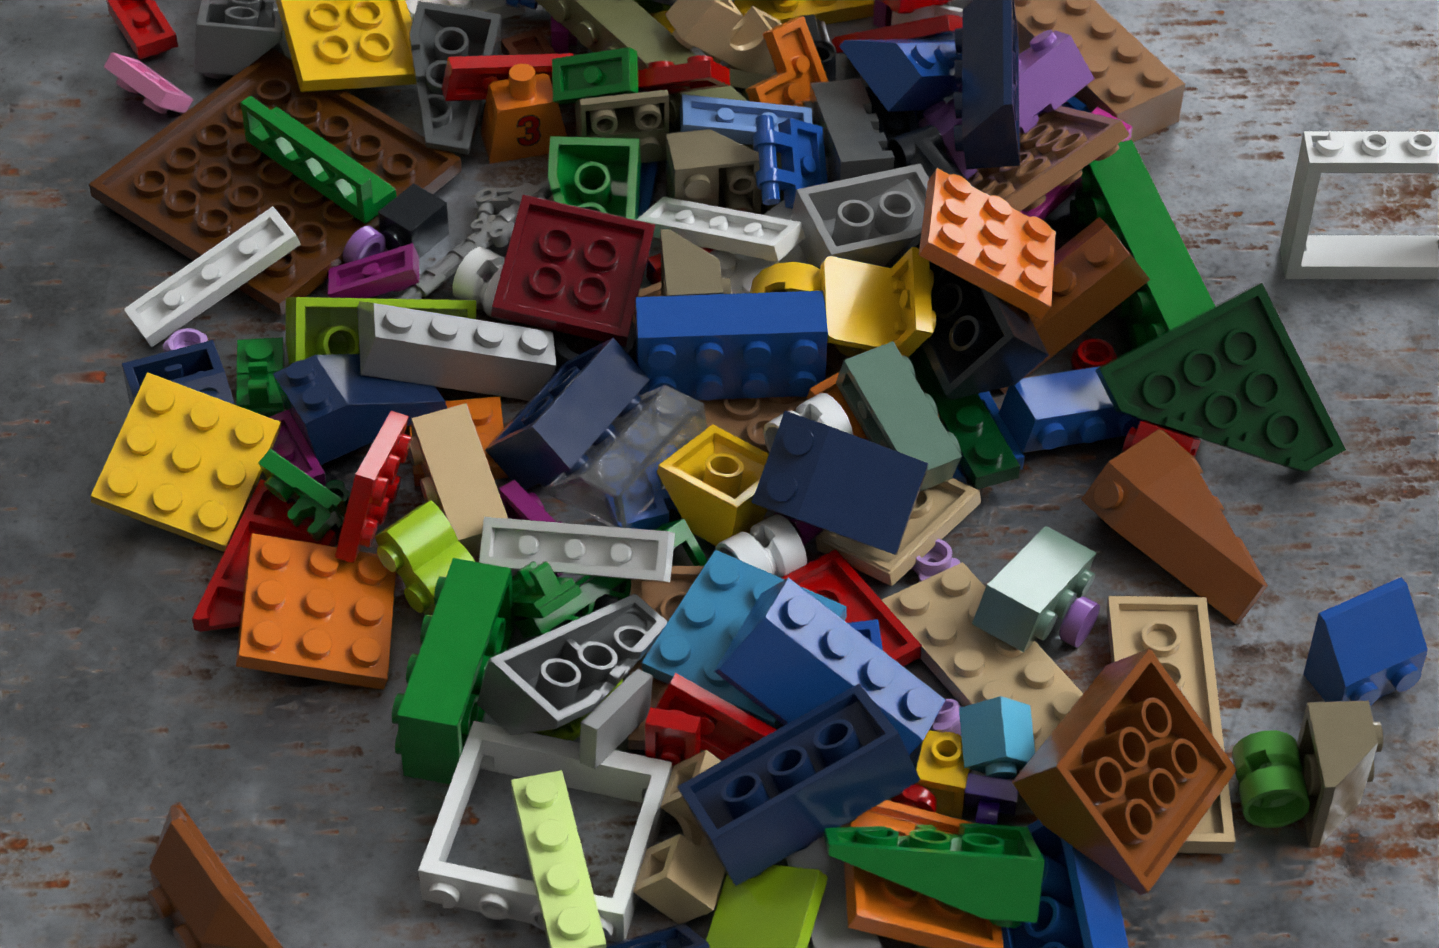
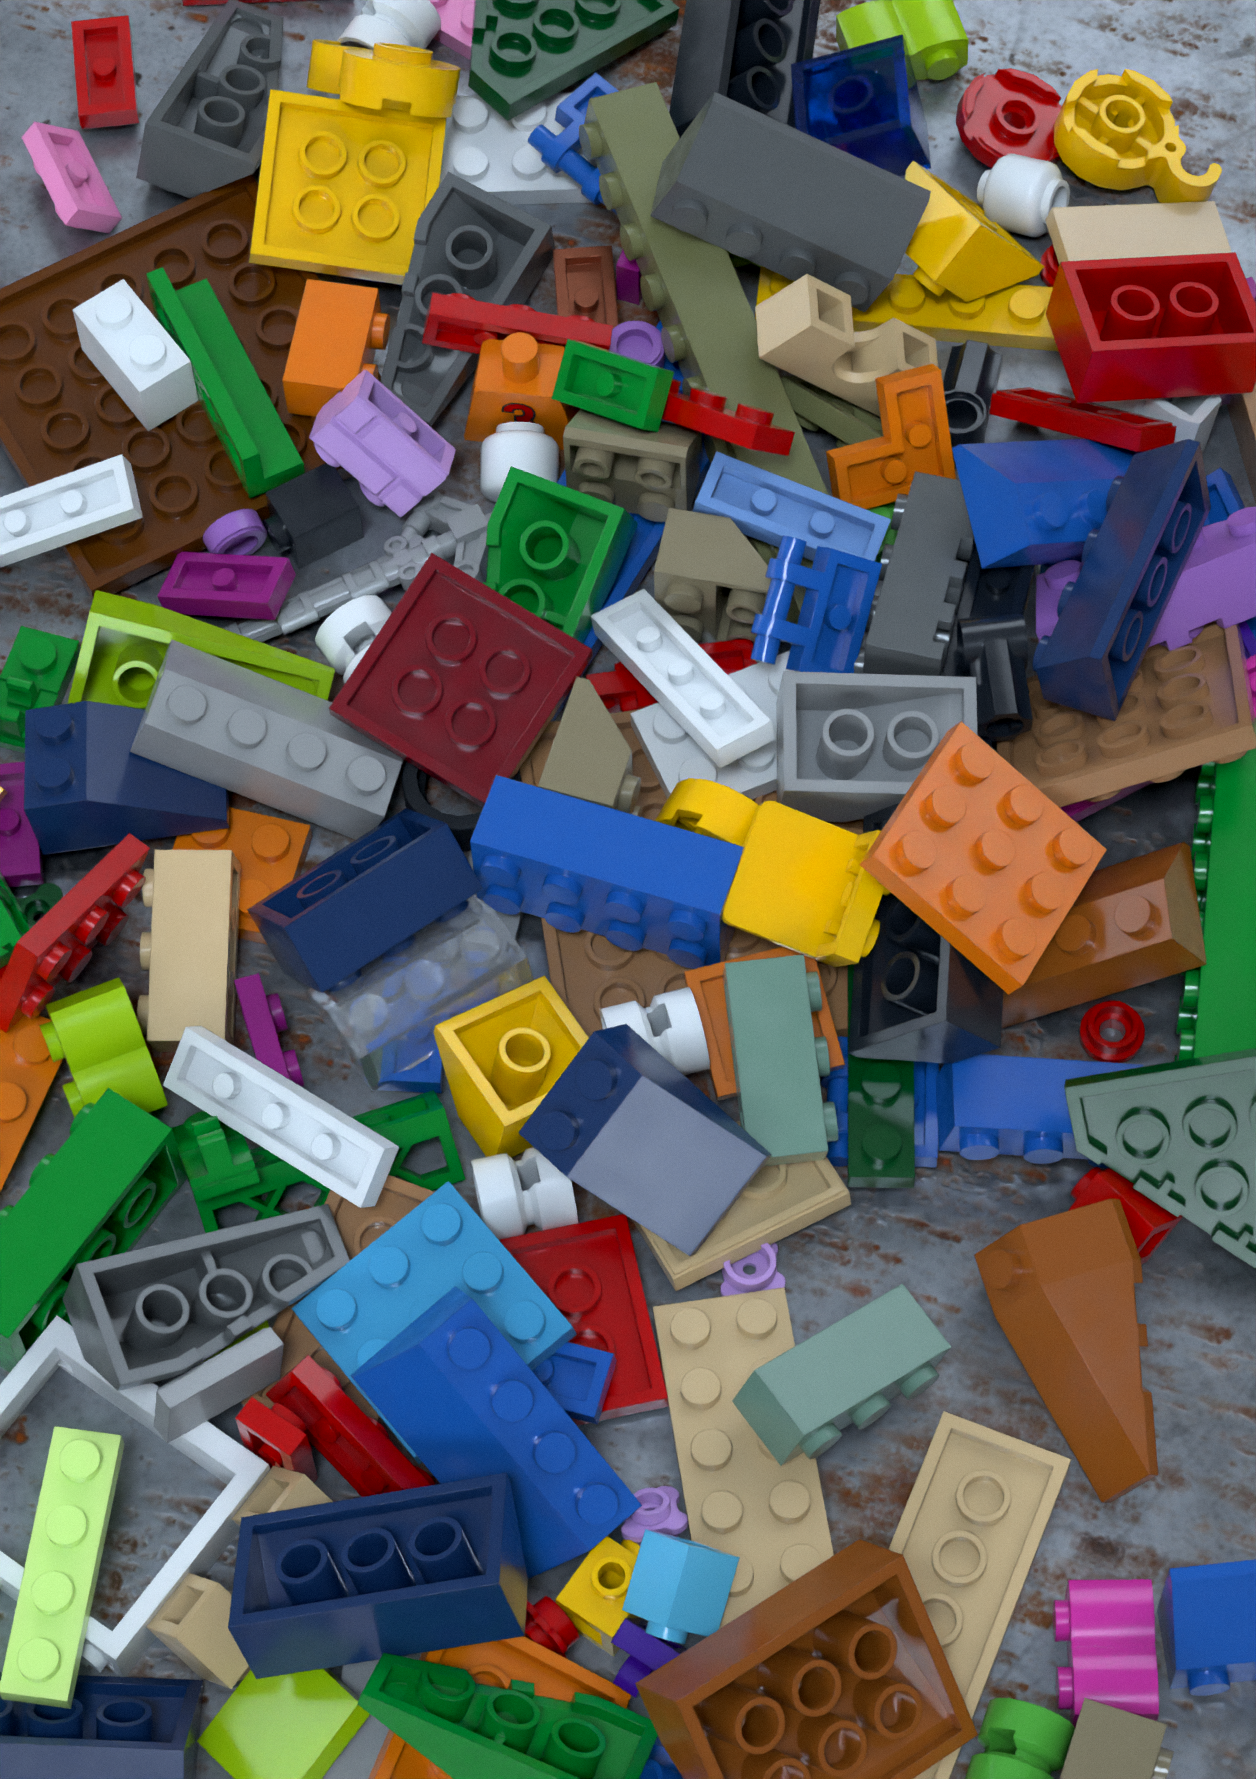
camera: 25 degrees right, 15 degrees up
medium lavender tile [1059,596,1100,648] -> none
none -> white brick [73,279,199,431]
none -> orange brick [282,279,390,417]
none -> lavender brick [309,370,456,517]
none -> white head [480,422,559,502]
none -> dark pink brick [1053,1579,1159,1727]

